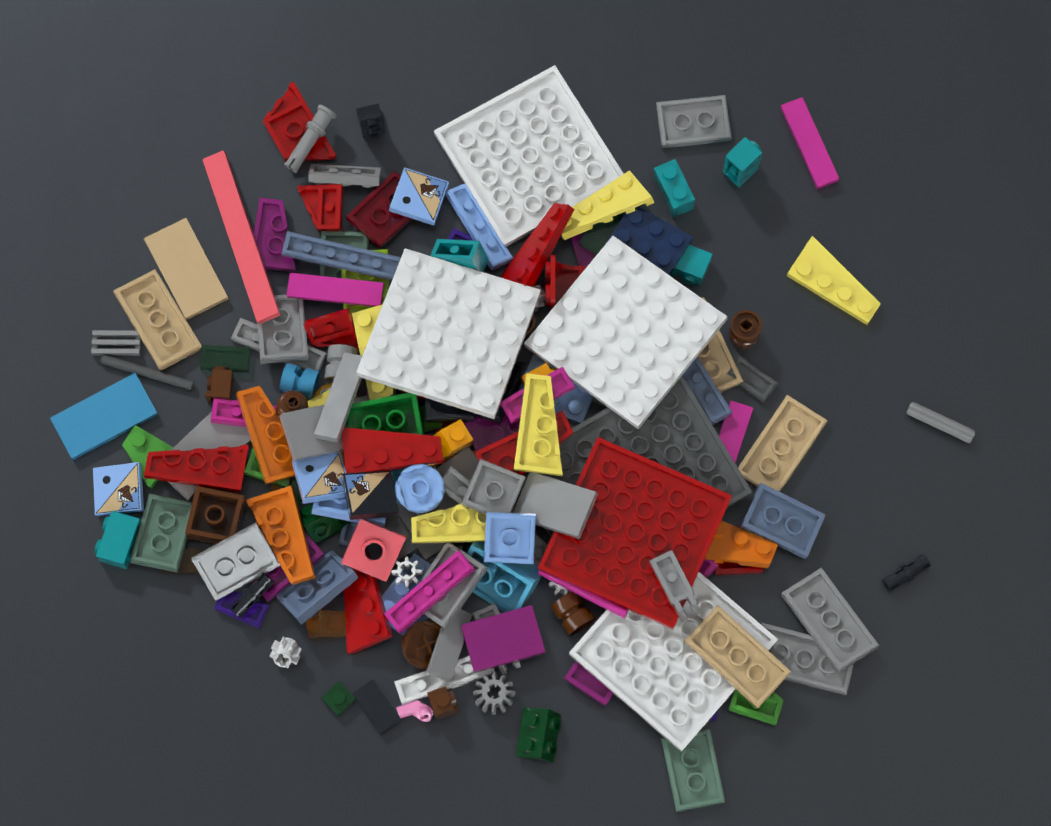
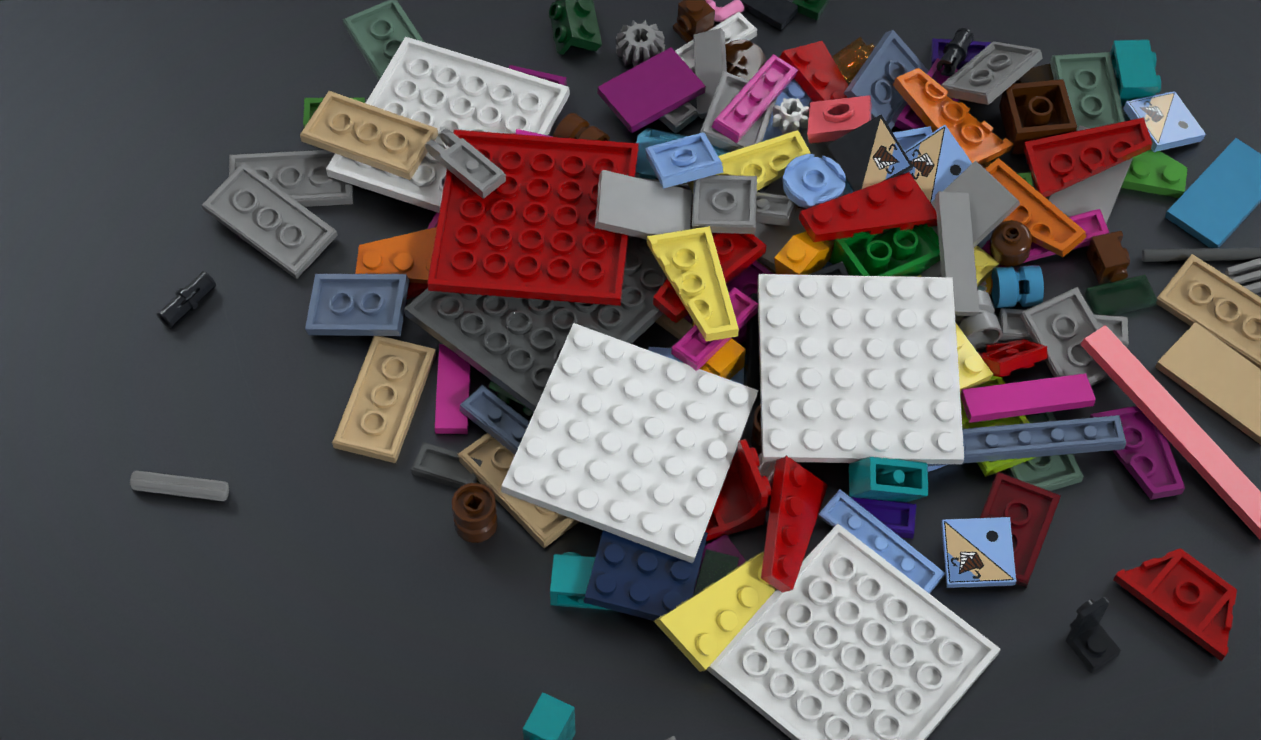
camera: 160 degrees right, 15 degrees down
white gear [270,637,302,668] -> none
light grey pin [284,105,337,173] -> none
red wing [297,184,344,232] -> none
light grey plate [308,164,381,188] -> none
teal brick [653,159,695,218] -> none
light yellow wing [787,236,881,325] -> none

